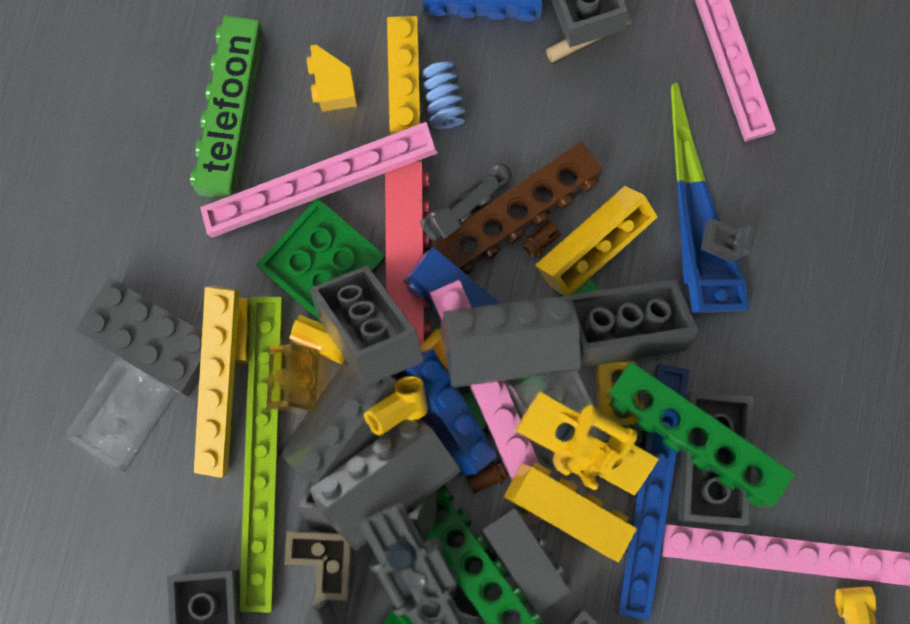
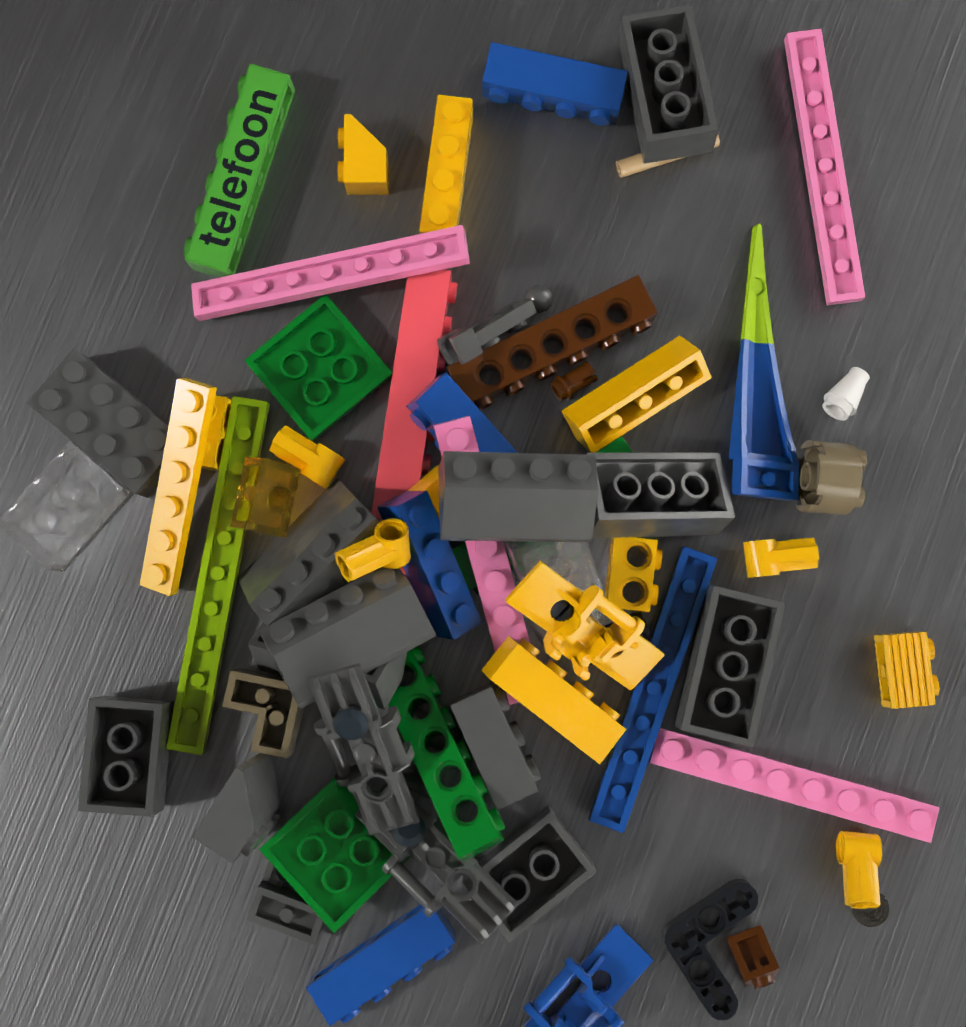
camera: 10 degrees right, 5 degrees up
dark grey brick [310,266,424,387] -> none
light blue piece [420,61,465,129] -> none
reddish brown pin [466,461,508,494] -> none
green brick [605,361,795,509] -> none
flat silver bracket [701,218,754,262] -> none
none -> yellow piece [743,538,819,578]
none -> dark tan brick [797,440,867,515]
none -> white cone [822,367,870,421]
none -> yellow brick [873,631,940,709]

